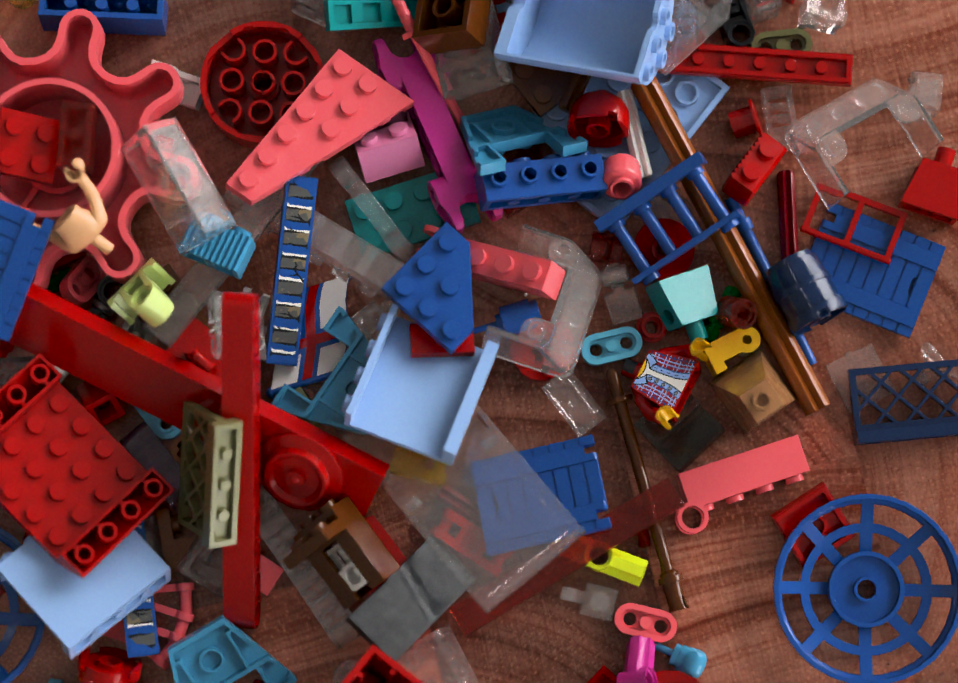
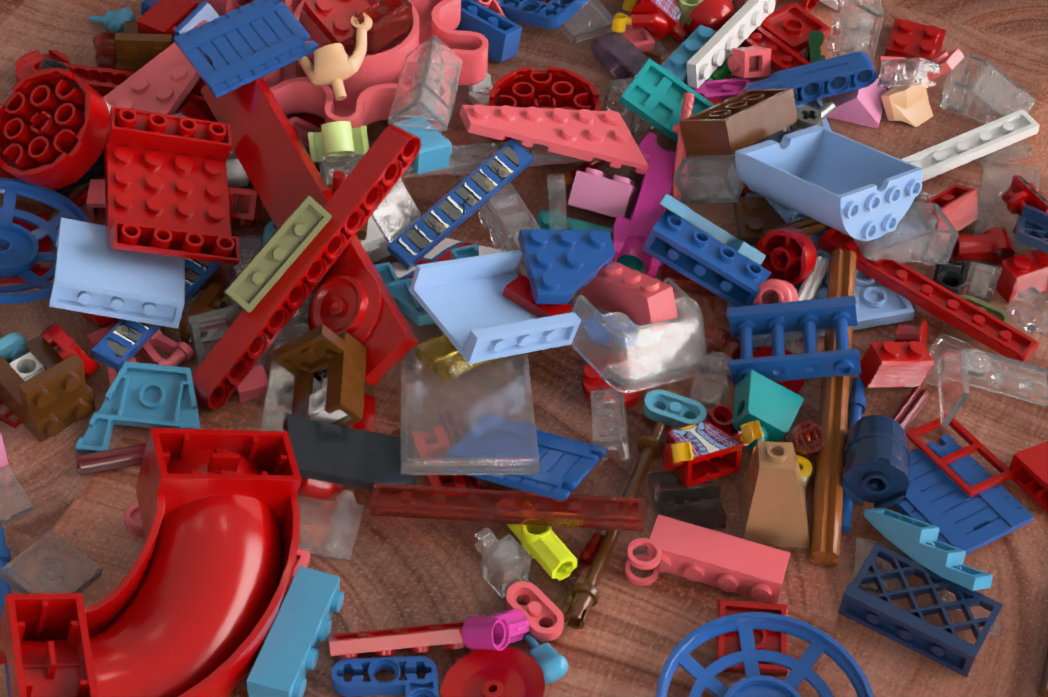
camera: 35 degrees right, 35 degrees down
none -> dark azure slope [864,508,993,591]

